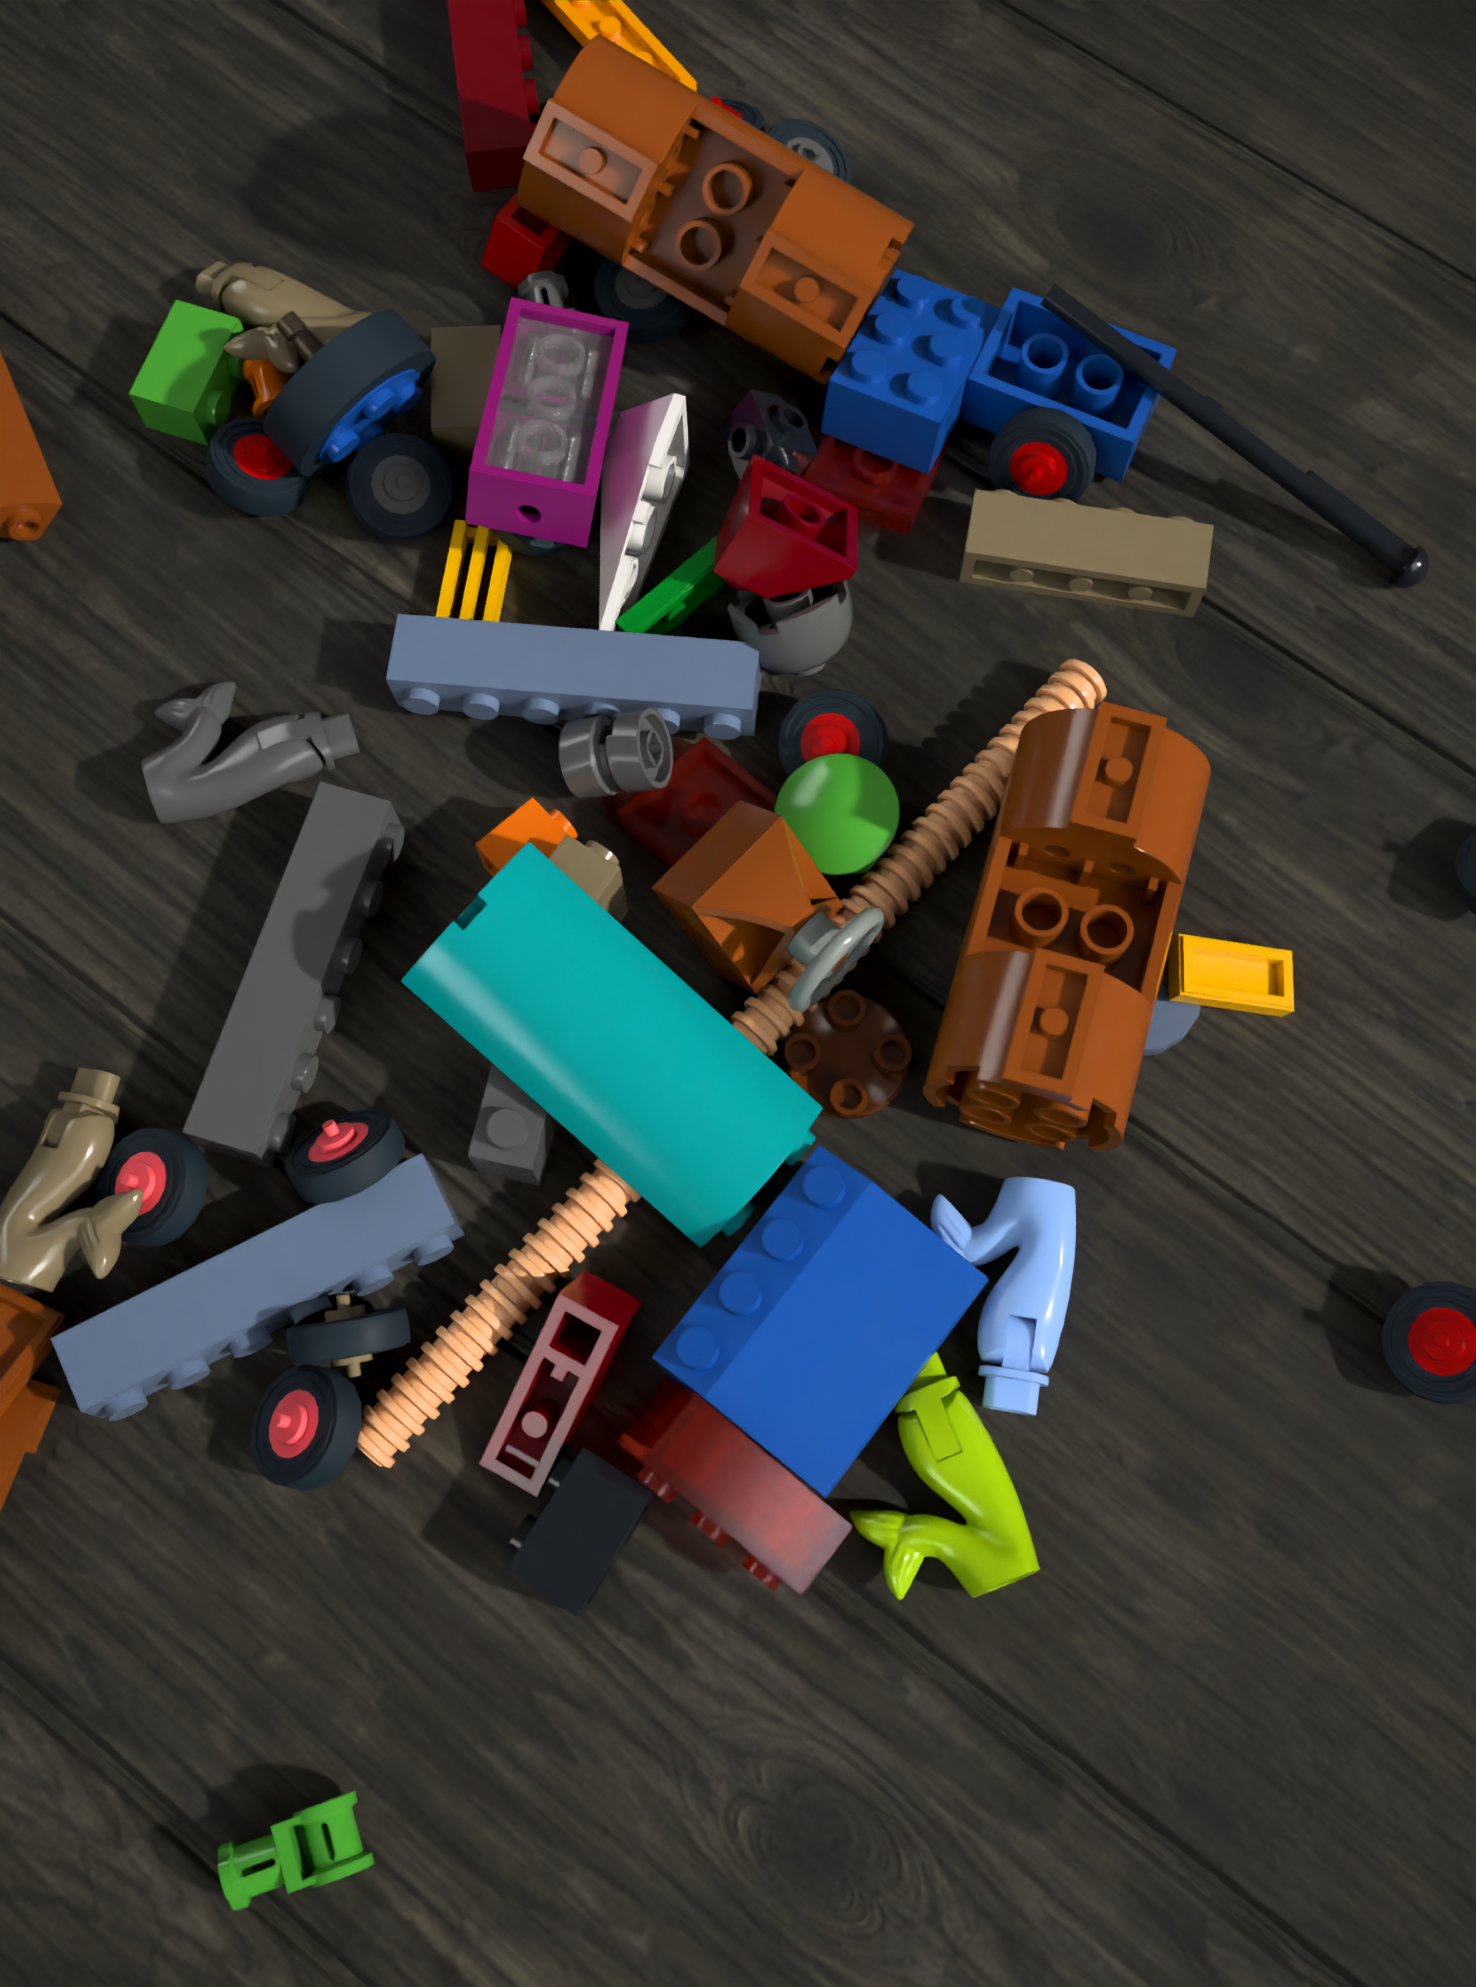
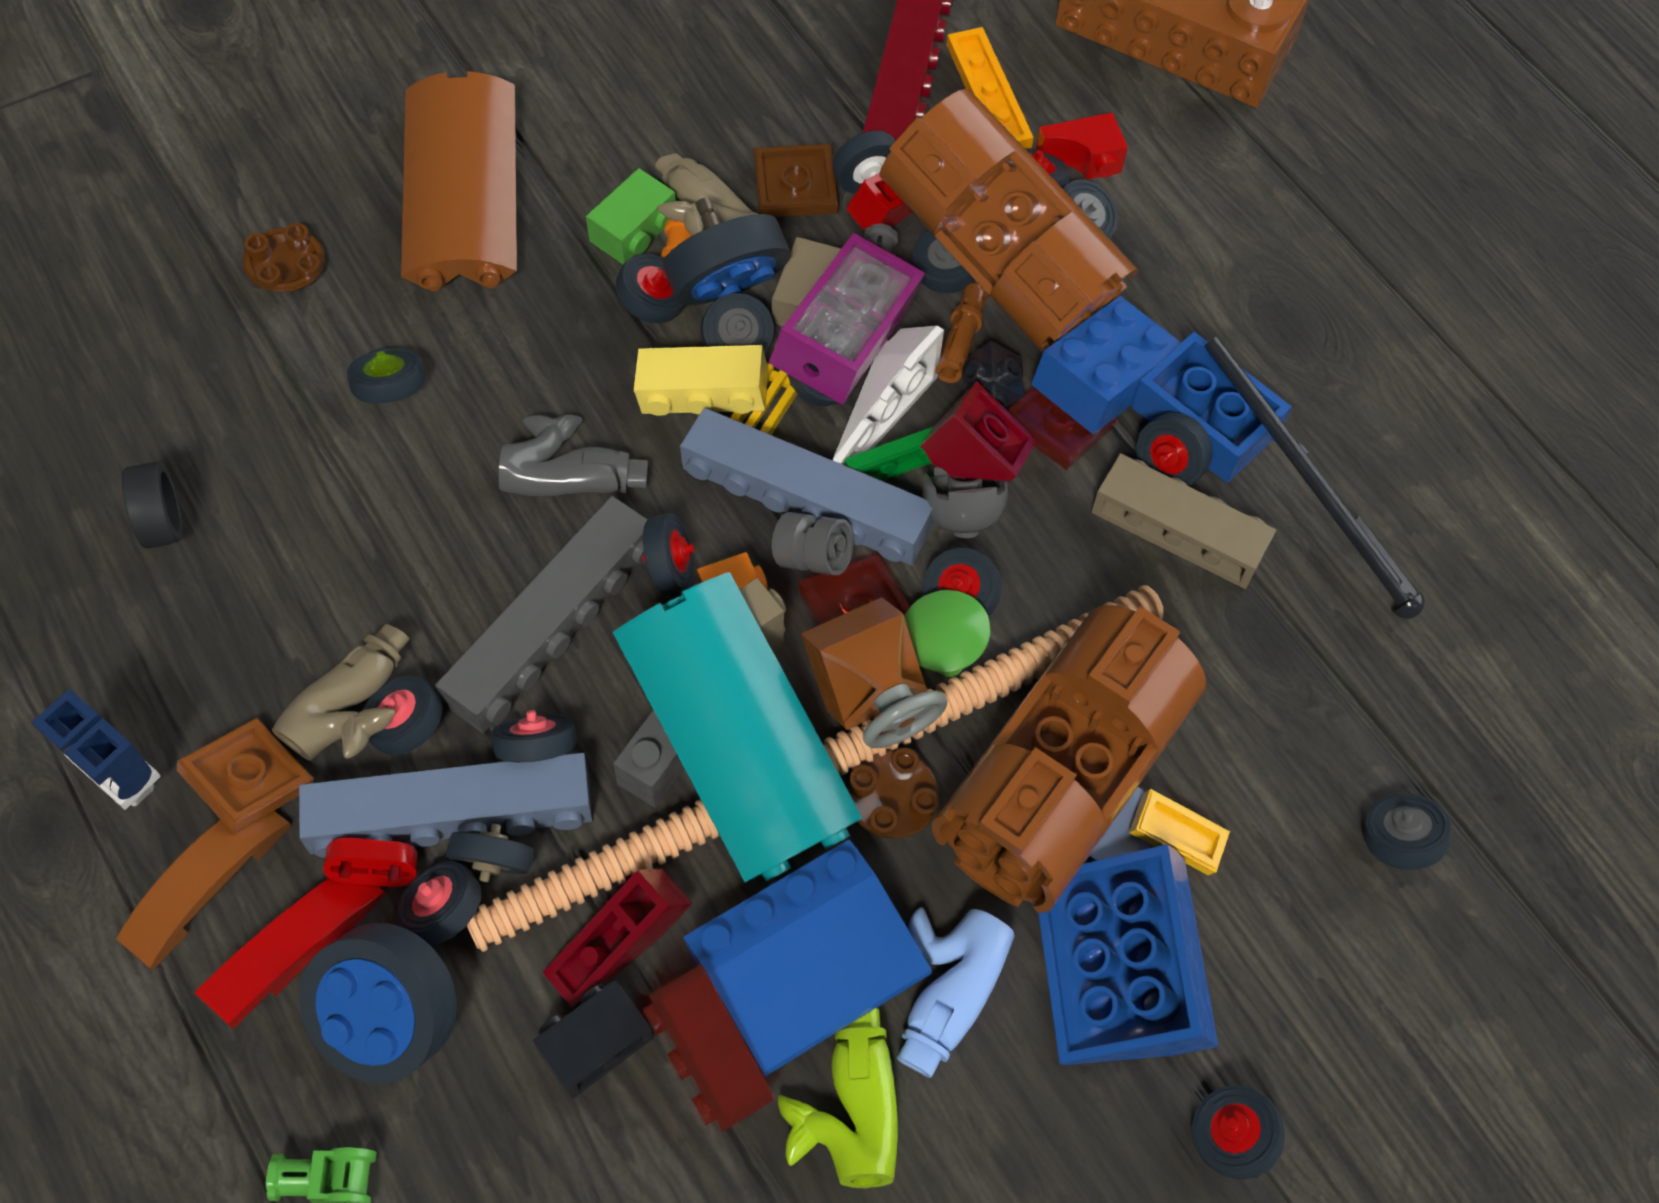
camera: 15 degrees right, 10 degrees down
none -> red slope [194,878,386,1029]
none -> wheel [299,923,457,1084]
none -> red beam [323,838,418,887]
none -> light yellow brick [634,345,768,416]
none -> black wheel [643,513,695,593]
none -> reddish brown plate [754,144,838,217]
none -> black wheel [832,131,895,194]
none -> dark orange pin [935,283,988,383]
none -> red arch [1035,112,1128,180]
none -> blue slope [1038,844,1219,1065]

